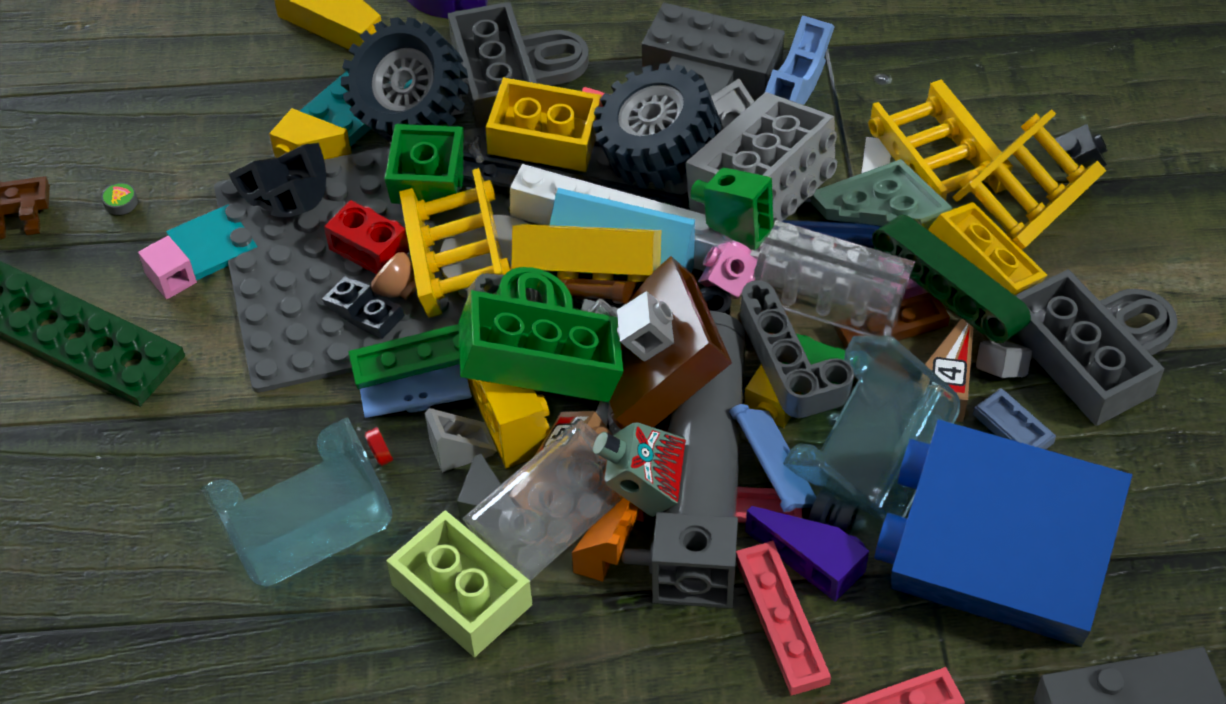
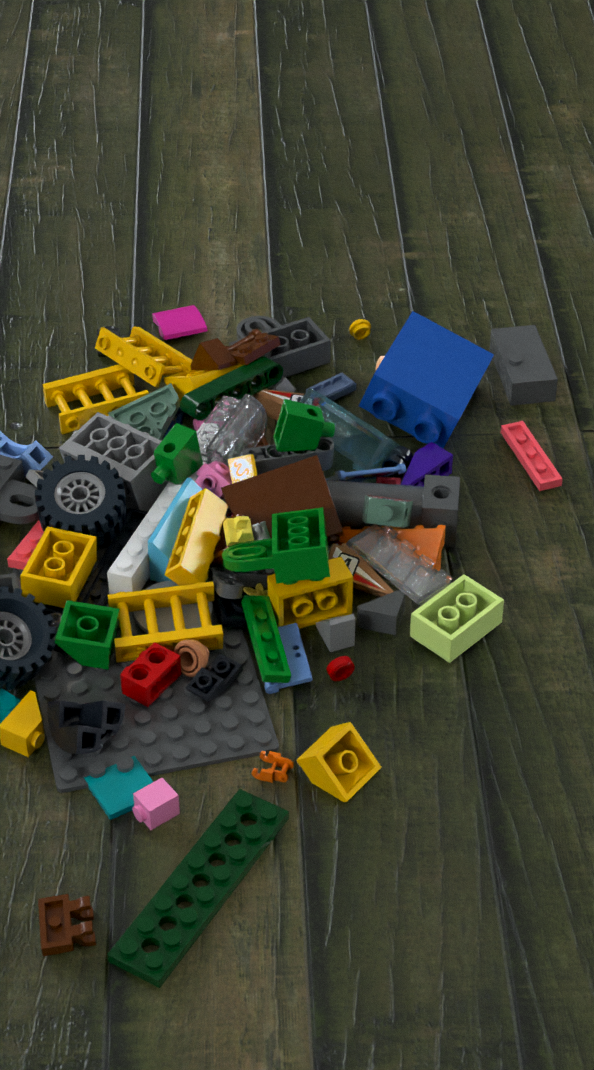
camera: 90 degrees left, 10 degrees down
tile [101,182,138,215] -> none
clear light blue windscreen [200,417,392,586] -> none
light grey brick [617,291,674,362] -> none
coral plate [735,541,831,696] -> none
none -> dark pink slope [152,305,207,340]
none -> reddish brown slope [190,338,237,370]
none -> light yellow tile [223,516,254,546]
none -> reddish brown plate [225,329,281,365]
none -> tile [228,454,257,484]
none -> orange piece [252,751,294,783]
none -> green torso [273,399,335,452]
none -> yellow slope [296,722,382,802]
none -> yellow plate [349,319,371,340]

